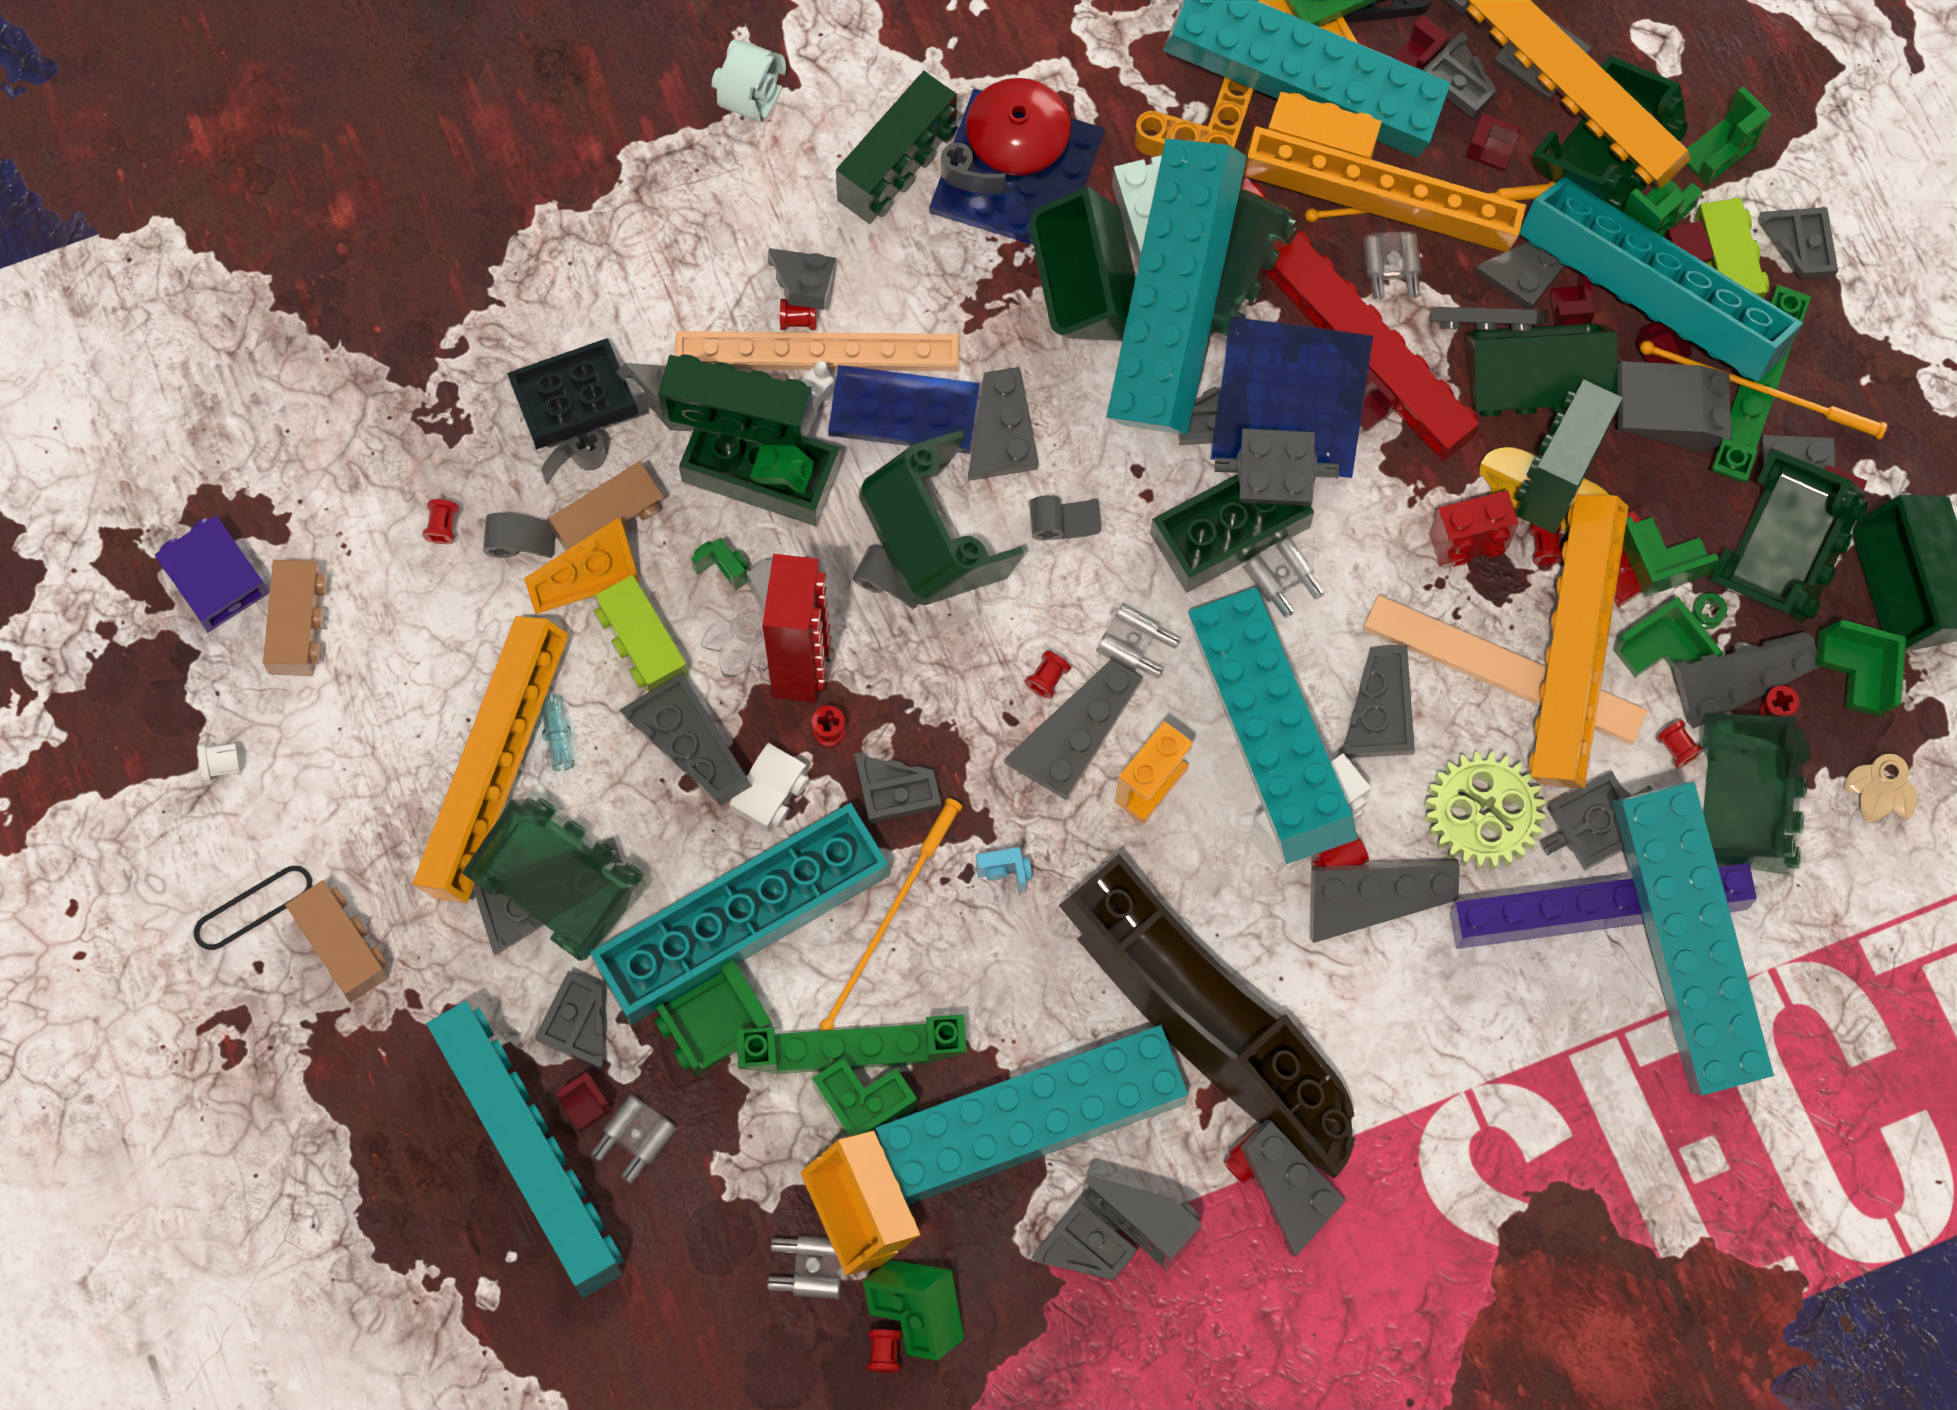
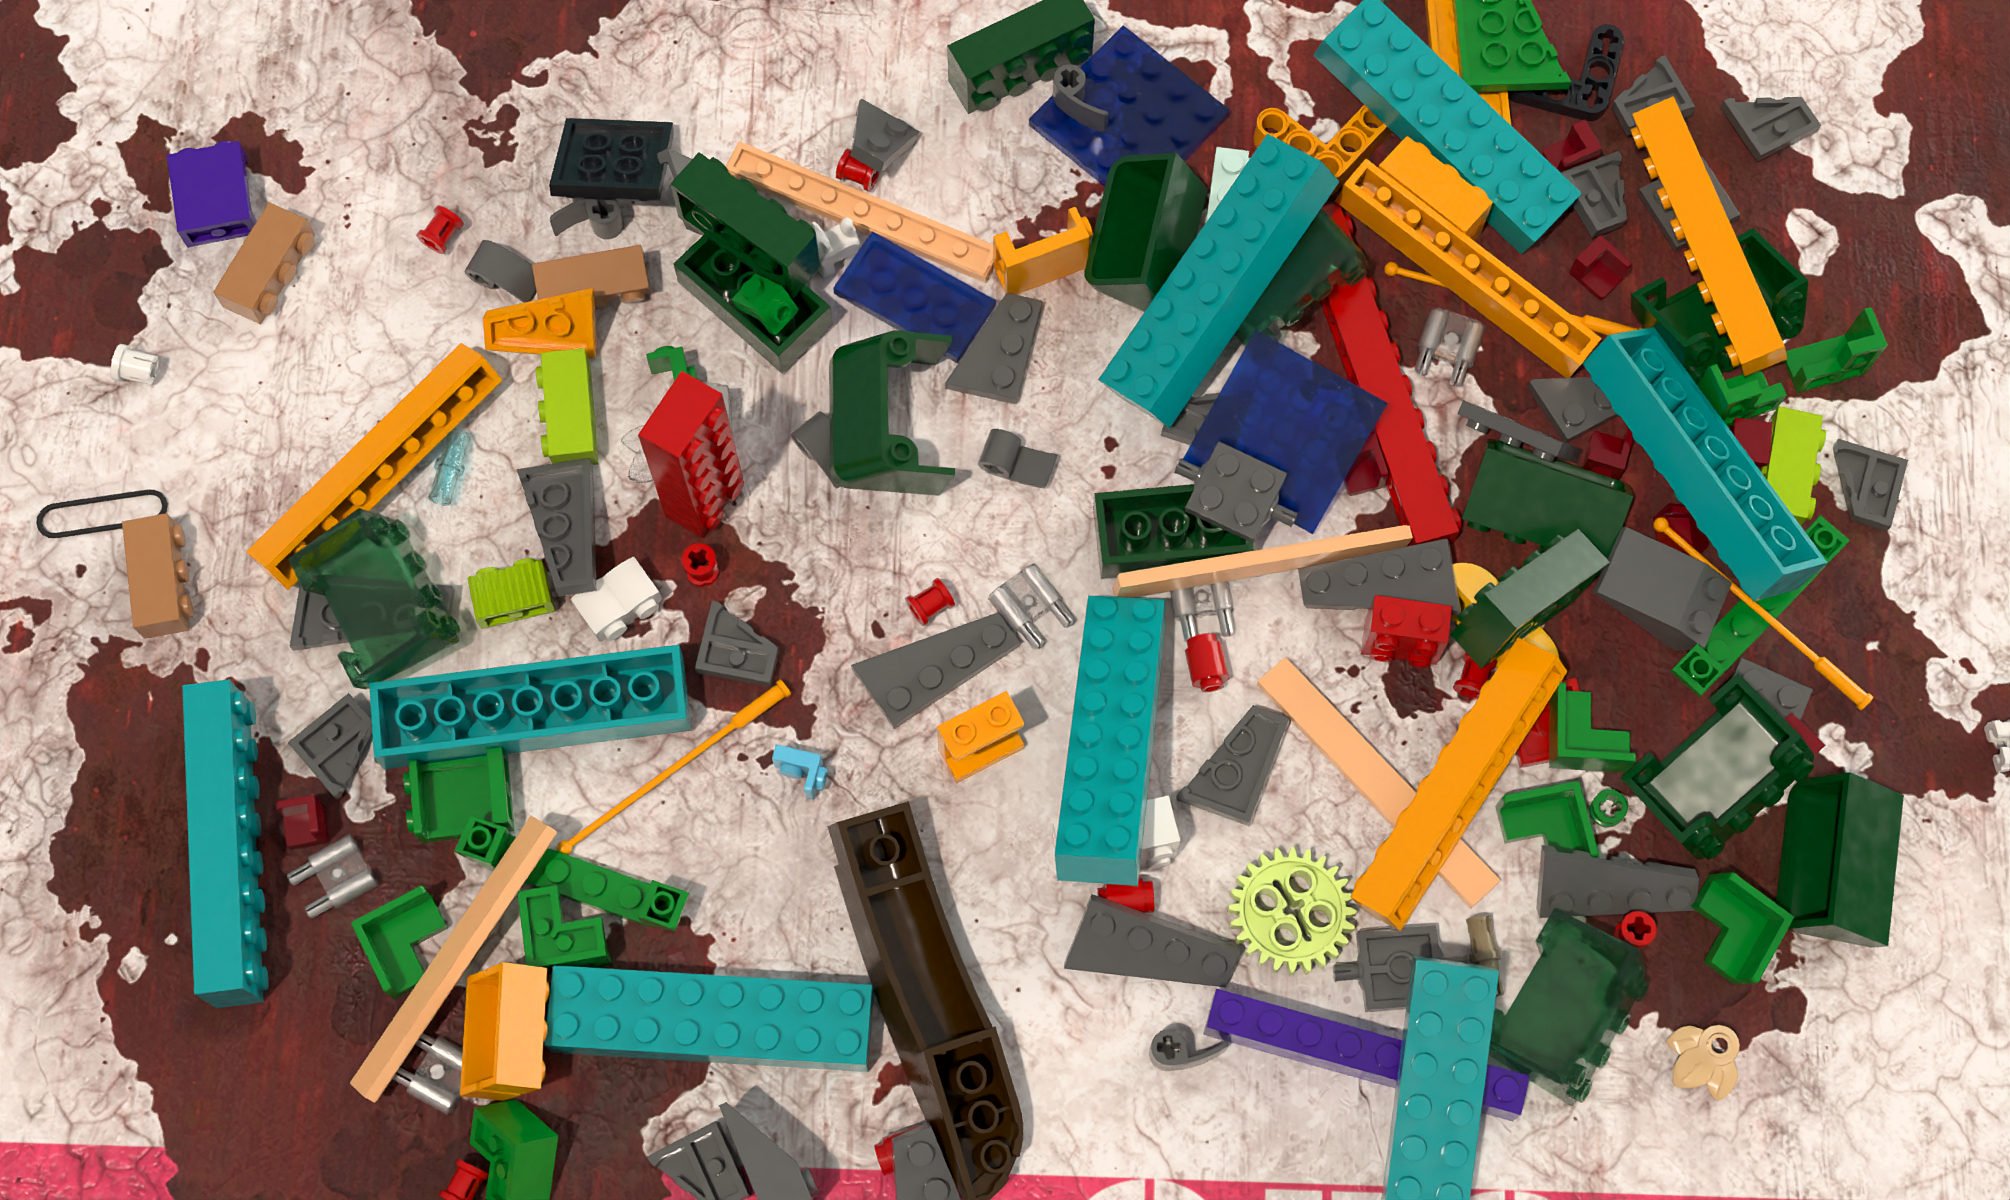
camera: 25 degrees right, 0 degrees up
red dish [966,78,1071,175] -> none
red bush [1656,720,1704,769] -> none
none -> light nougat tile [350,815,557,1103]
none -> green panel [351,885,448,1000]
none -> lime brick [467,558,556,629]
none -> light orange panel [993,207,1093,295]
none -> light nougat tile [1112,525,1413,598]
none -> dark grey panel [1149,1029,1228,1071]
none -> red brick [1185,633,1230,693]
none -> dark grey wing [1298,539,1461,615]
none -> dark tan pin [1466,916,1504,997]

